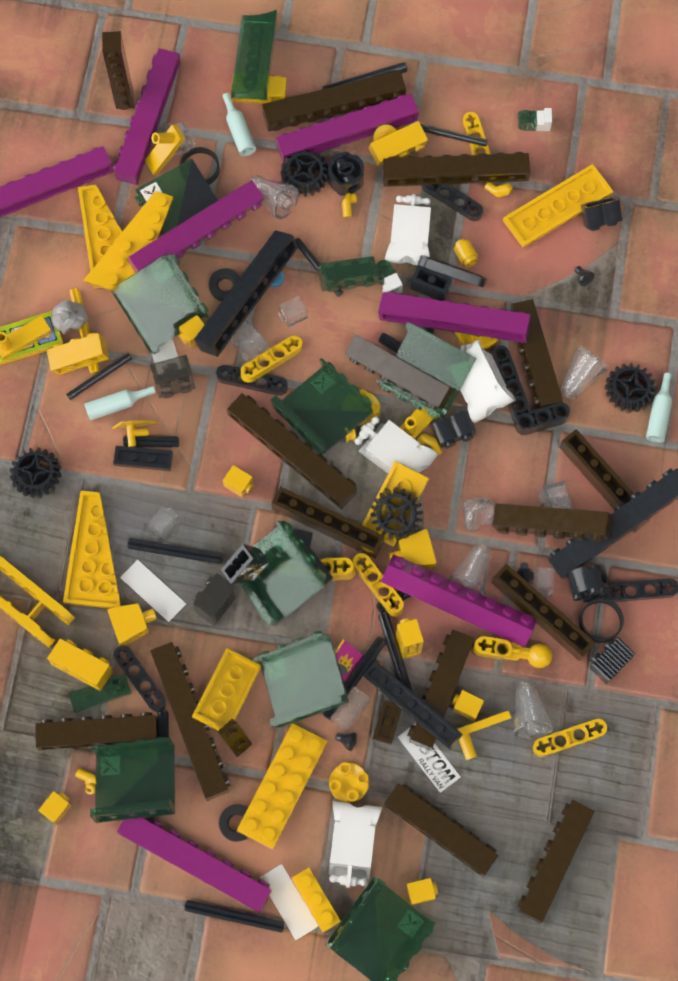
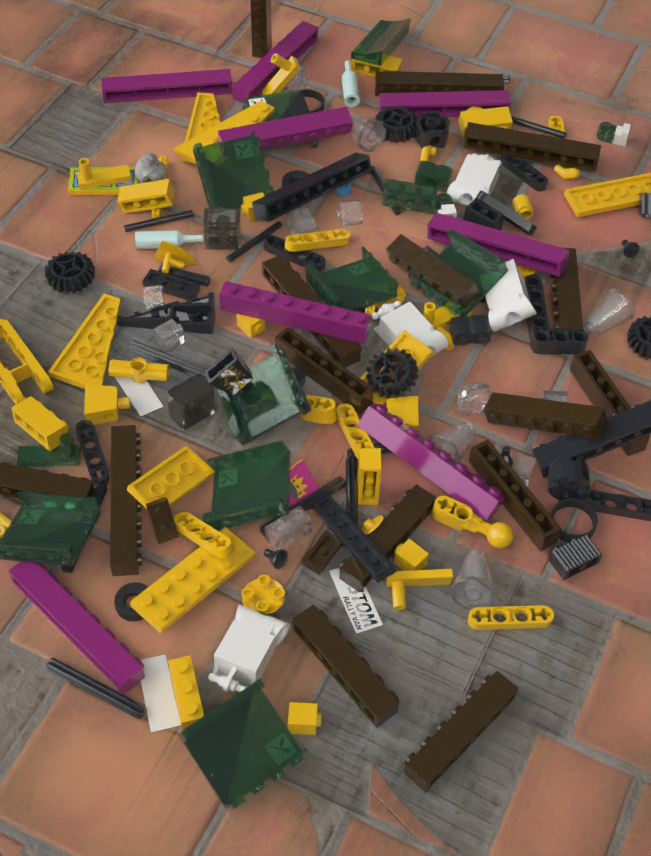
camera: 15 degrees right, 20 degrees down
none -> yellow piece [108,357,170,383]
none -> black wedge [117,292,215,334]
none -> clear brick [142,285,166,309]
none -> yellow beam [174,512,233,558]
none -> magenta brick [219,281,371,344]
none -> black bar [226,221,282,263]
none -> yellow piece [361,515,384,535]
none -> clear green brick [414,161,453,192]

